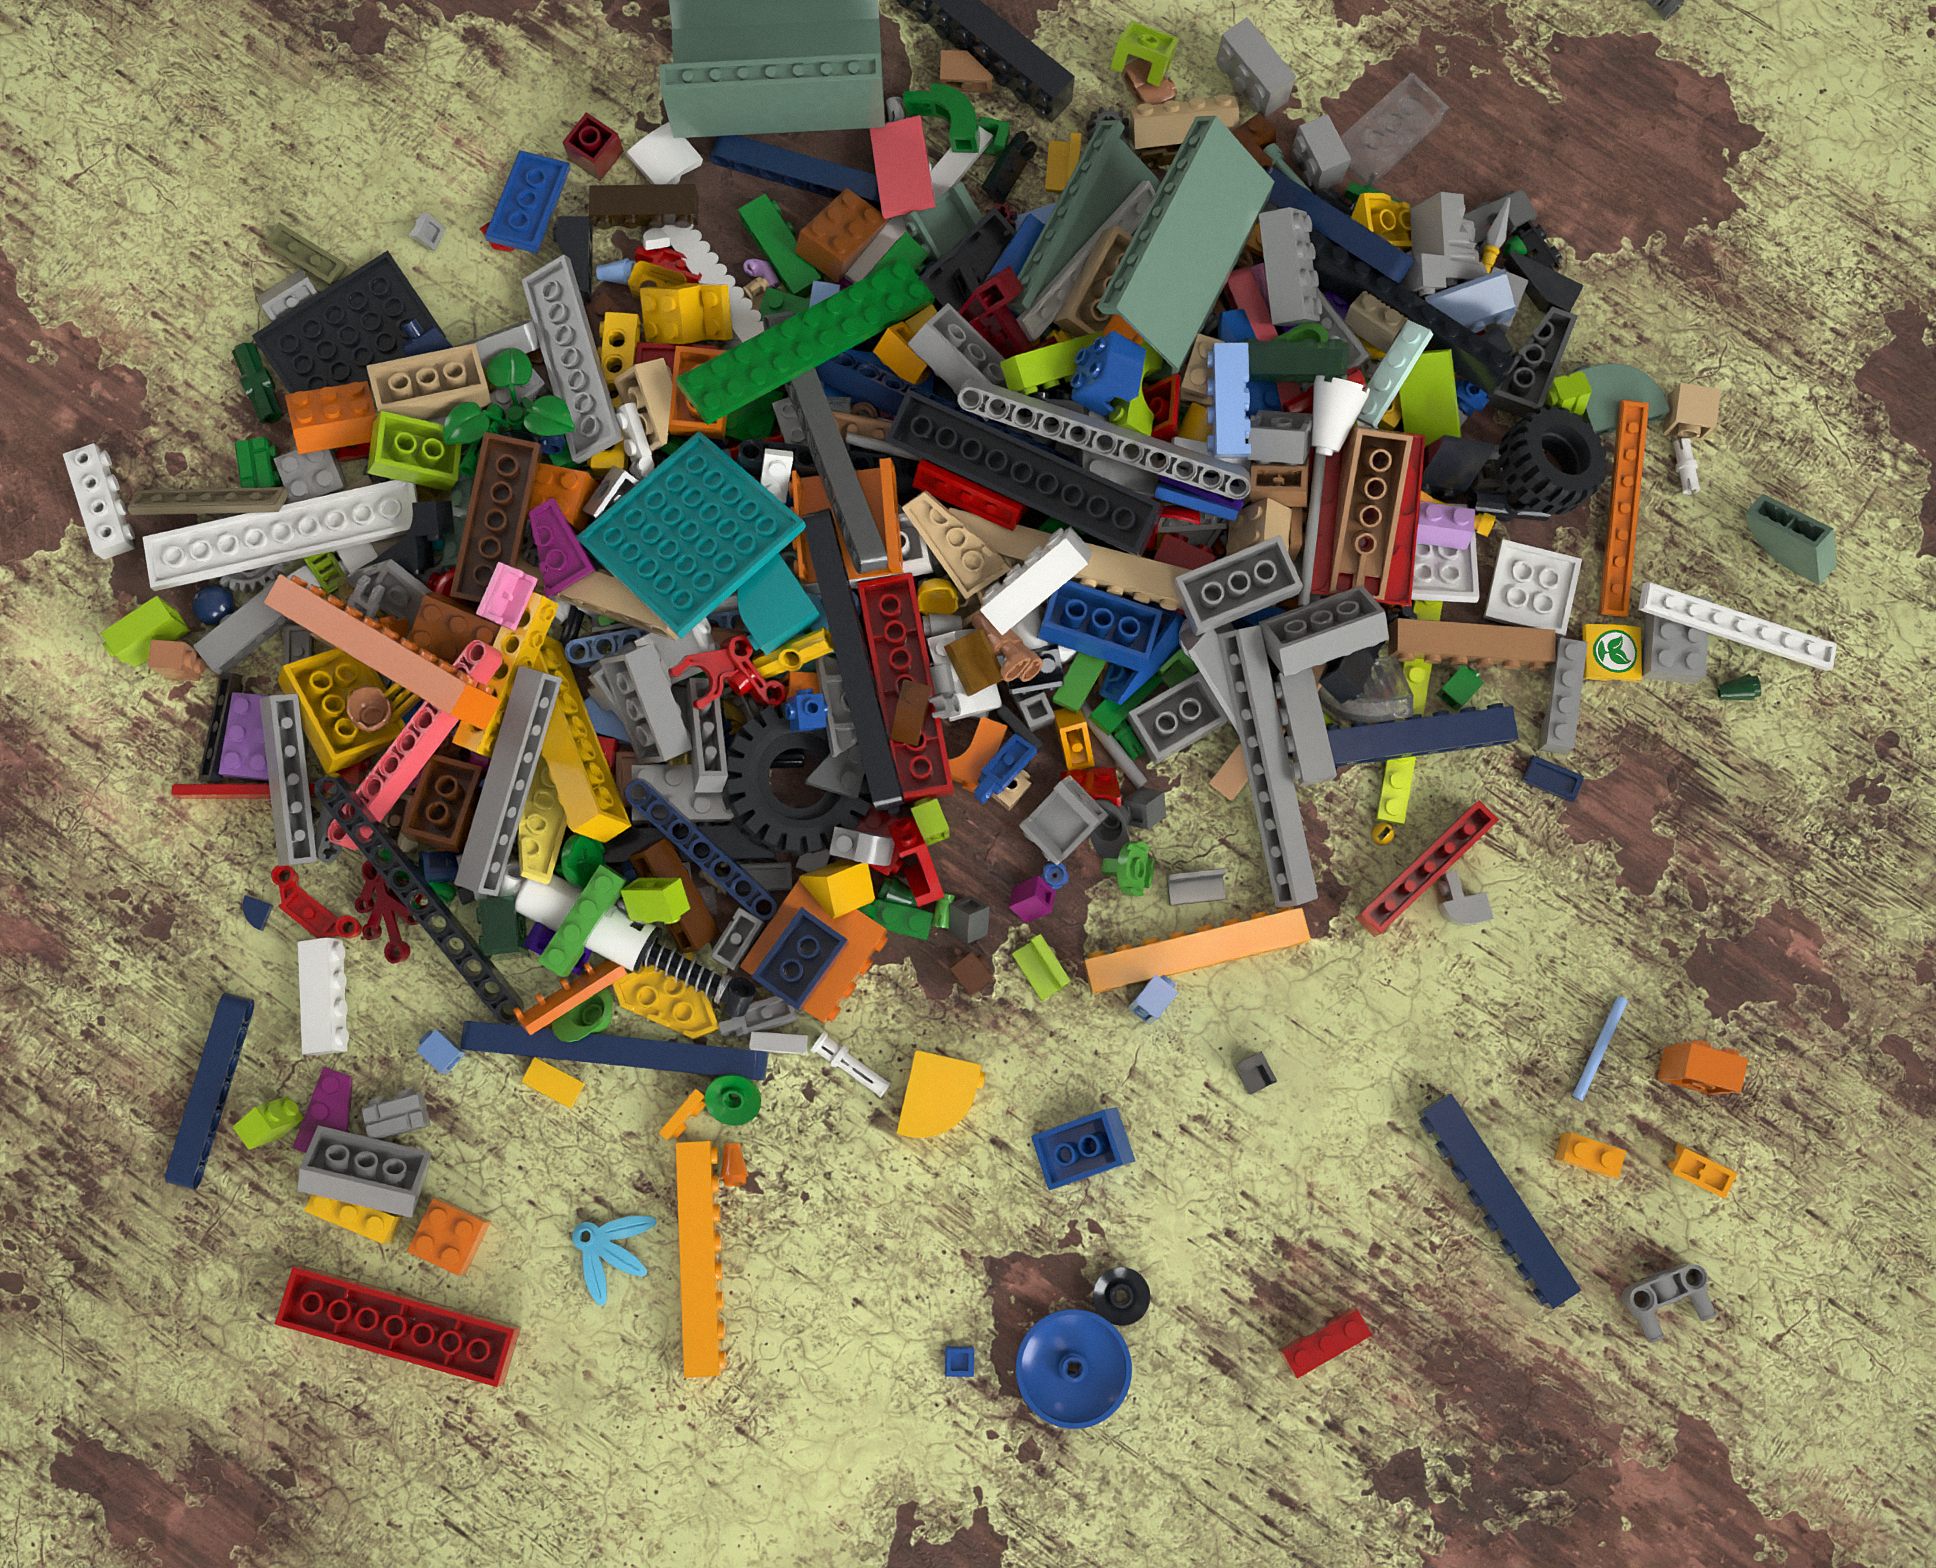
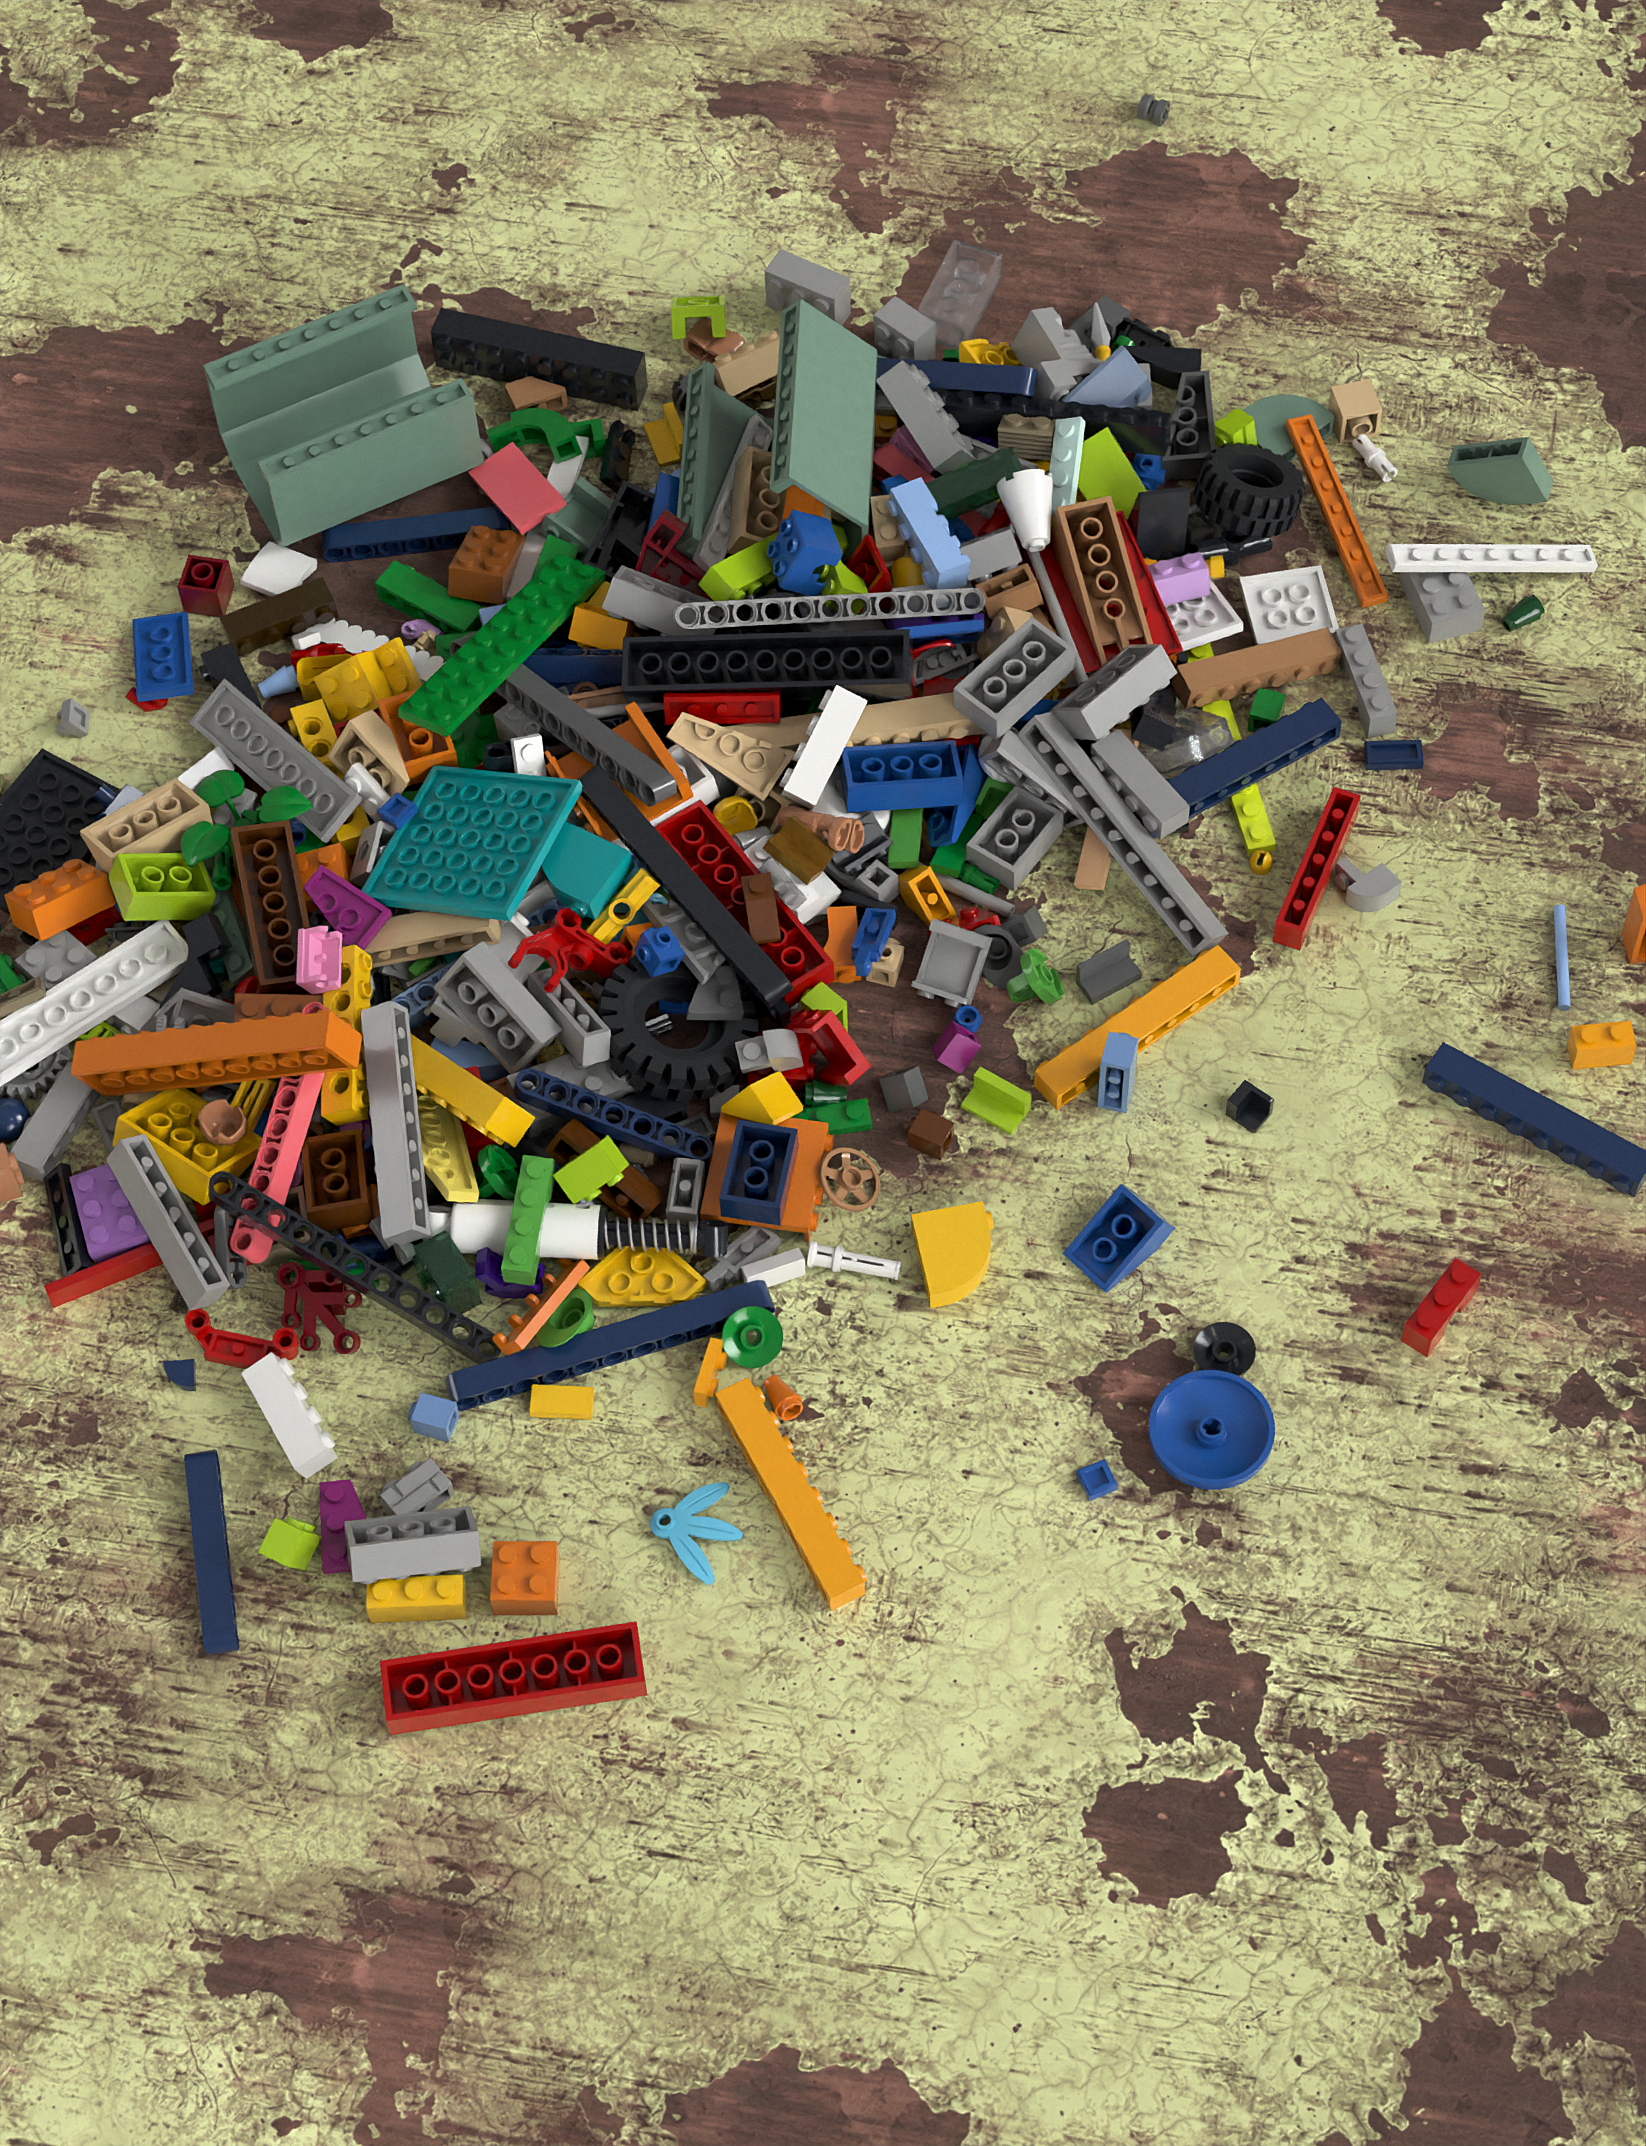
camera: 20 degrees left, 20 degrees down
bright green pin [931,893,955,929] -> none
slope [1582,624,1642,682] -> none
none -> blue tile [376,792,419,830]
none -> medium nougat wheel [818,1147,880,1212]

